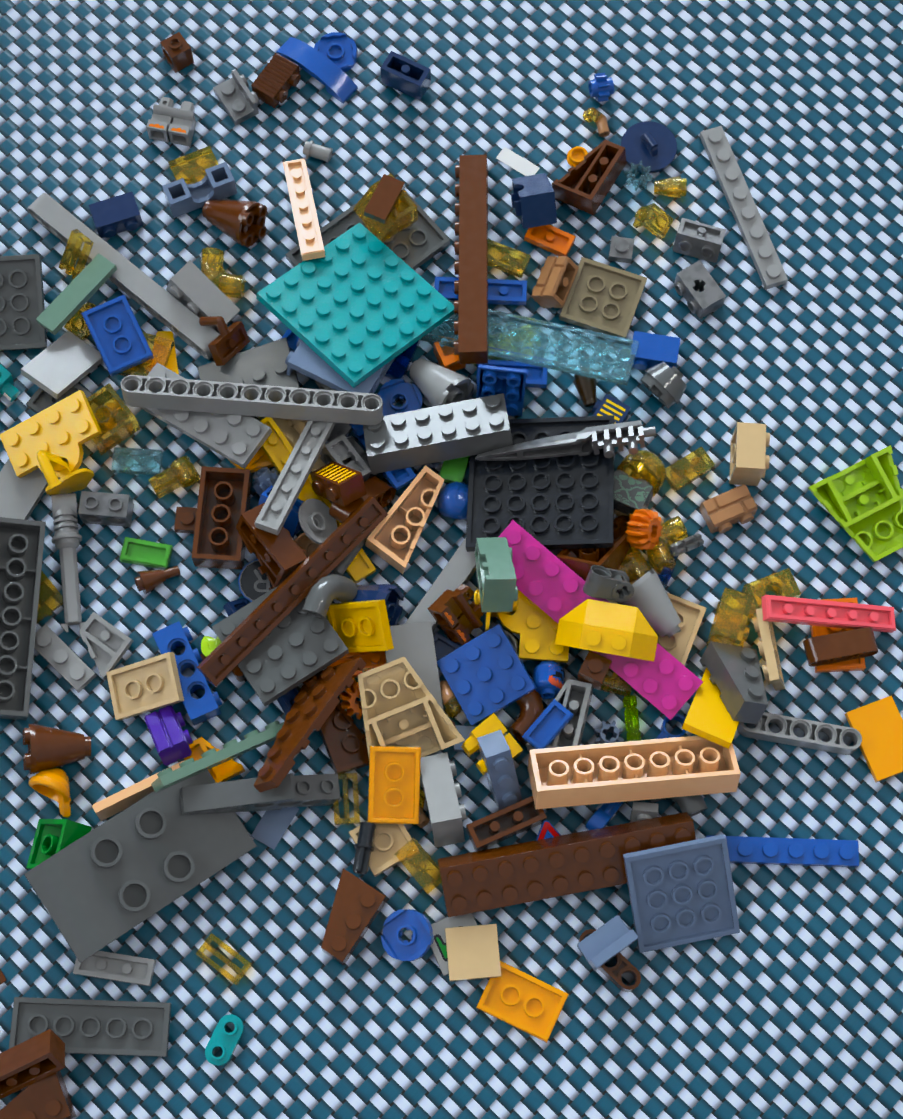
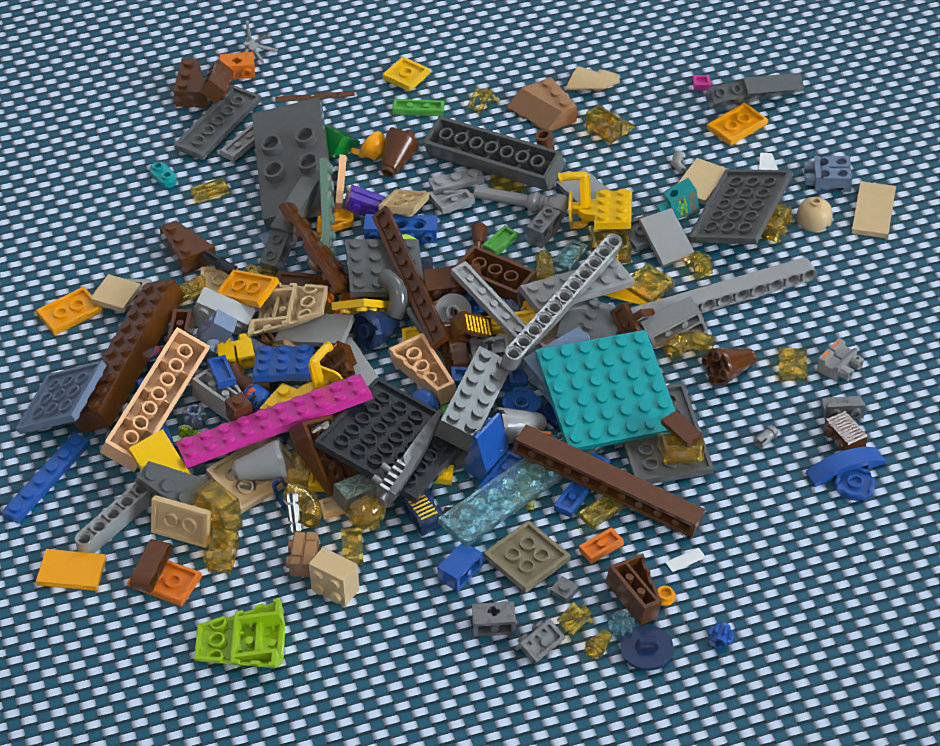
camera: 120 degrees right, 25 degrees down
sand green tile [36,253,117,335] -> none
clear yellow tile [59,229,94,280] -> none
blue tile [81,294,154,377] -> none
dark blue brick [88,192,143,238] -> none
reddish brown brick [160,32,194,73] -> none
sand blue arch [162,162,237,218] -> none
light nougat tile [283,158,325,261] -> none
dark blue brick [380,51,431,101] -> none
blue plate [381,909,434,961] -> none
sand green wedge [474,537,518,612] -> none
dark blue piece [511,173,557,229] -> none
medium nougat brick [531,256,579,308] -> none
yellow wedge [555,599,658,661] -> none
sand blue panel [577,915,639,971] -> none
reddish brown beam [578,929,641,992] -> none
arm [583,107,610,137] -> none
dark grey piece [583,565,634,602] -> none
orange gear [625,509,663,550] -> none
dark grey cone [640,362,687,409] -> none
light grey plate [699,126,788,290] -> none
coral tile [761,595,896,633] -> none

